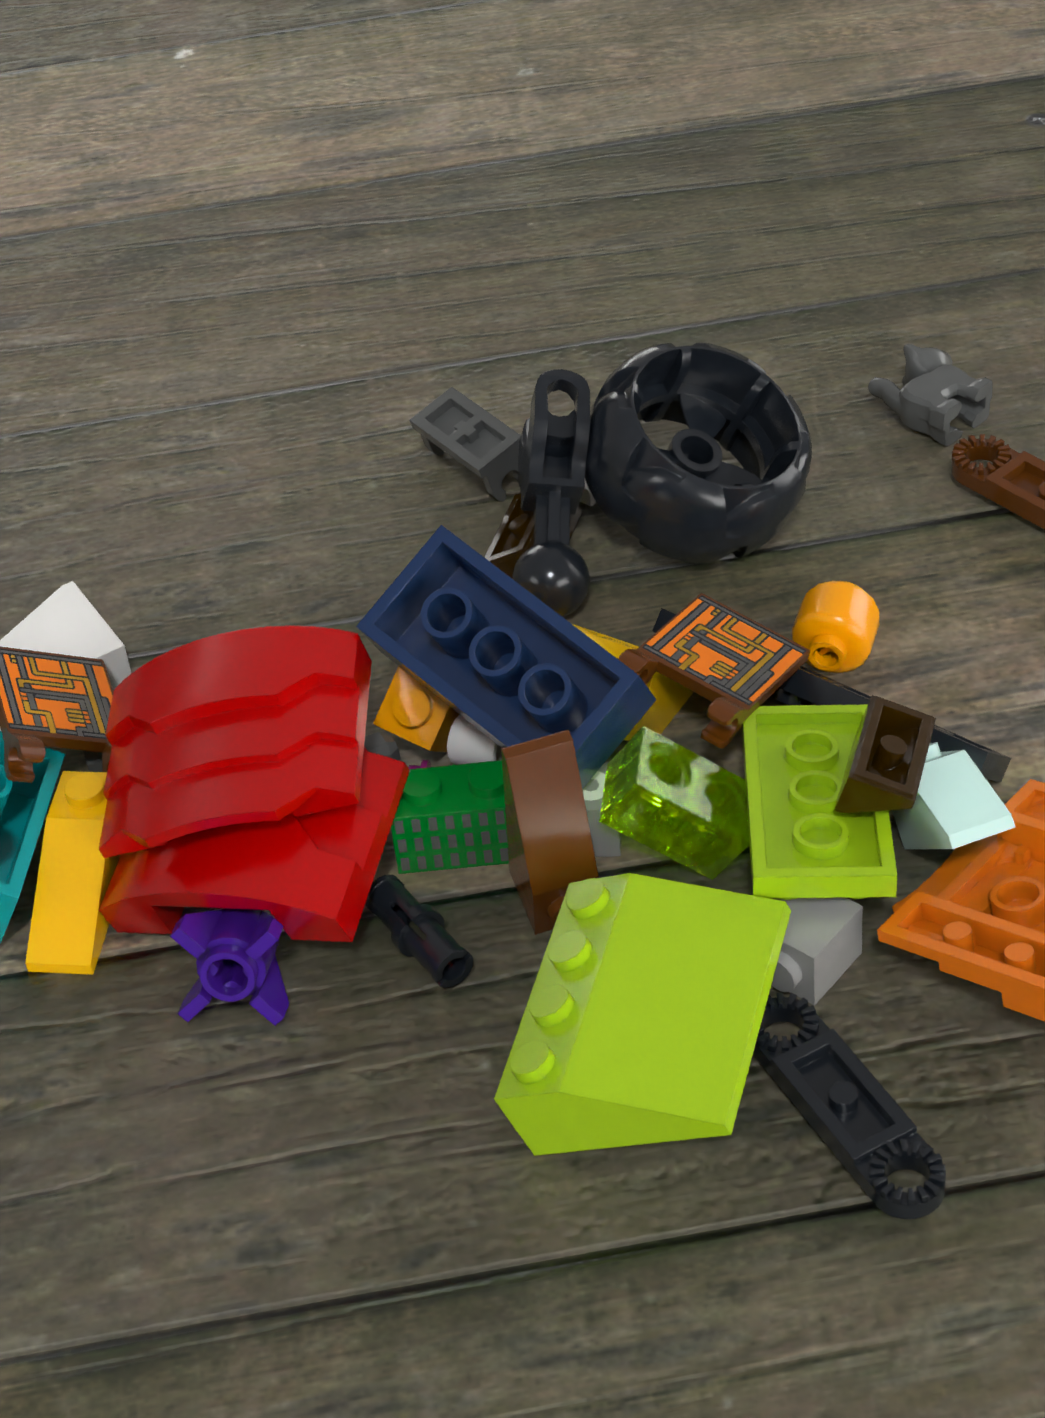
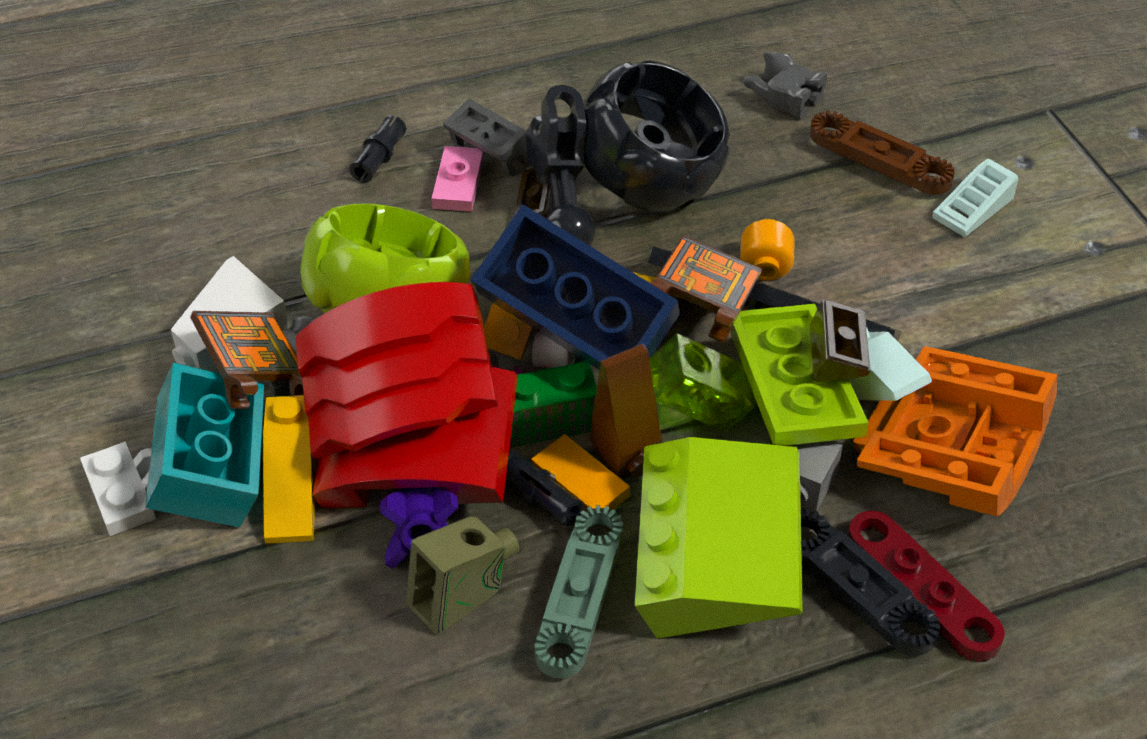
camera: 15 degrees left, 5 degrees up
none -> lime wheel [300,204,470,313]
none -> black pin [349,115,407,183]
none -> olive torso [406,516,519,636]
none -> bright pink plate [431,146,484,212]
none -> light orange tile [531,434,630,511]
none -> sand green plate [535,505,623,678]
none -> dark red plate [848,511,1005,662]

